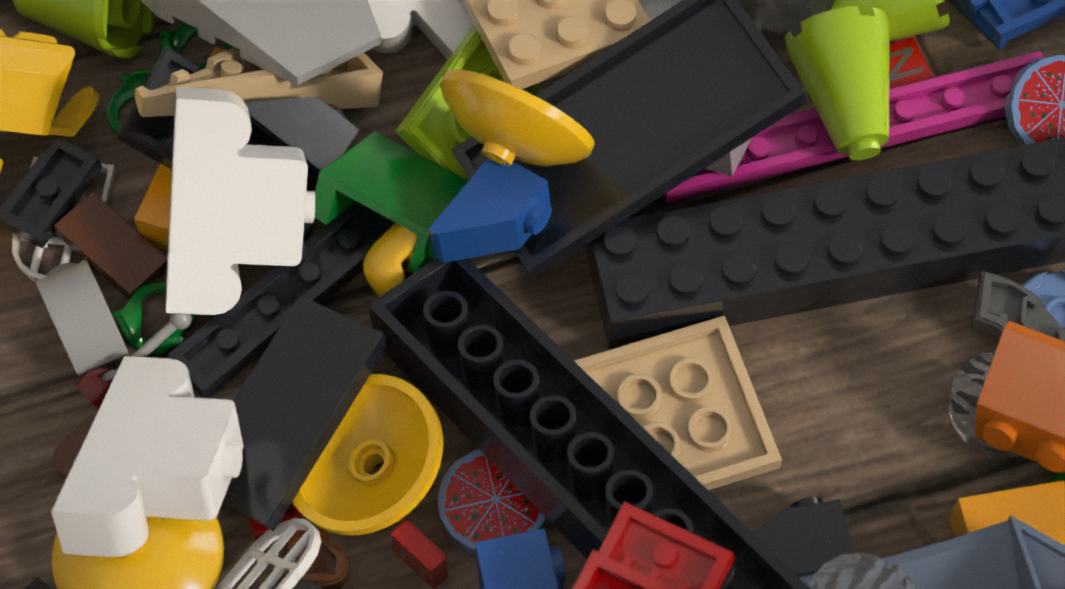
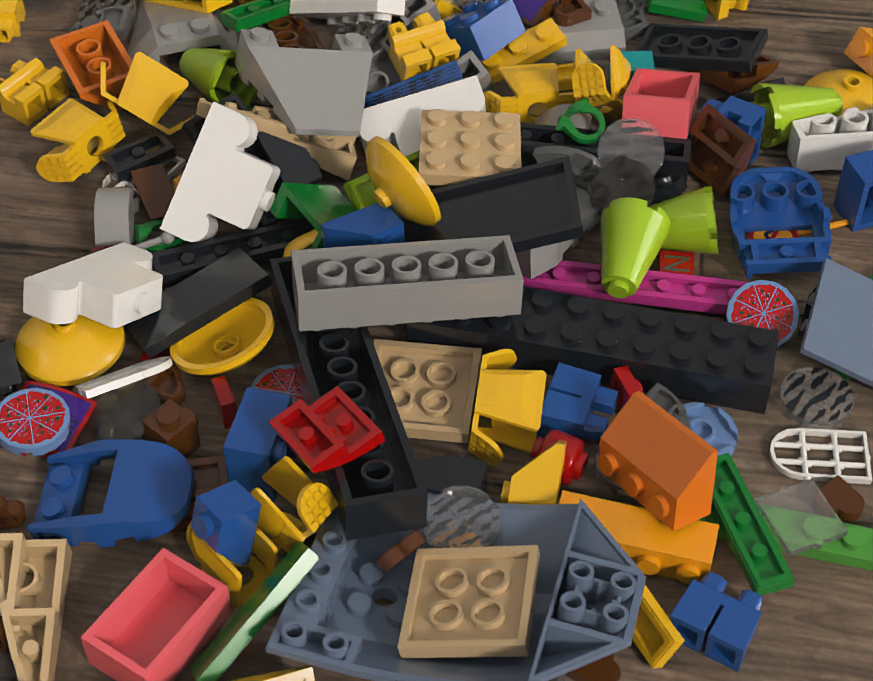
camera: 25 degrees right, 15 degrees down
none -> light grey brick [291,235,524,331]
none -> yellow piece [468,349,546,466]
none -> yellow slope [501,440,567,505]
none -> red head [530,429,590,485]
none -> blue hips [537,362,619,442]
none -> red plate [609,366,643,412]

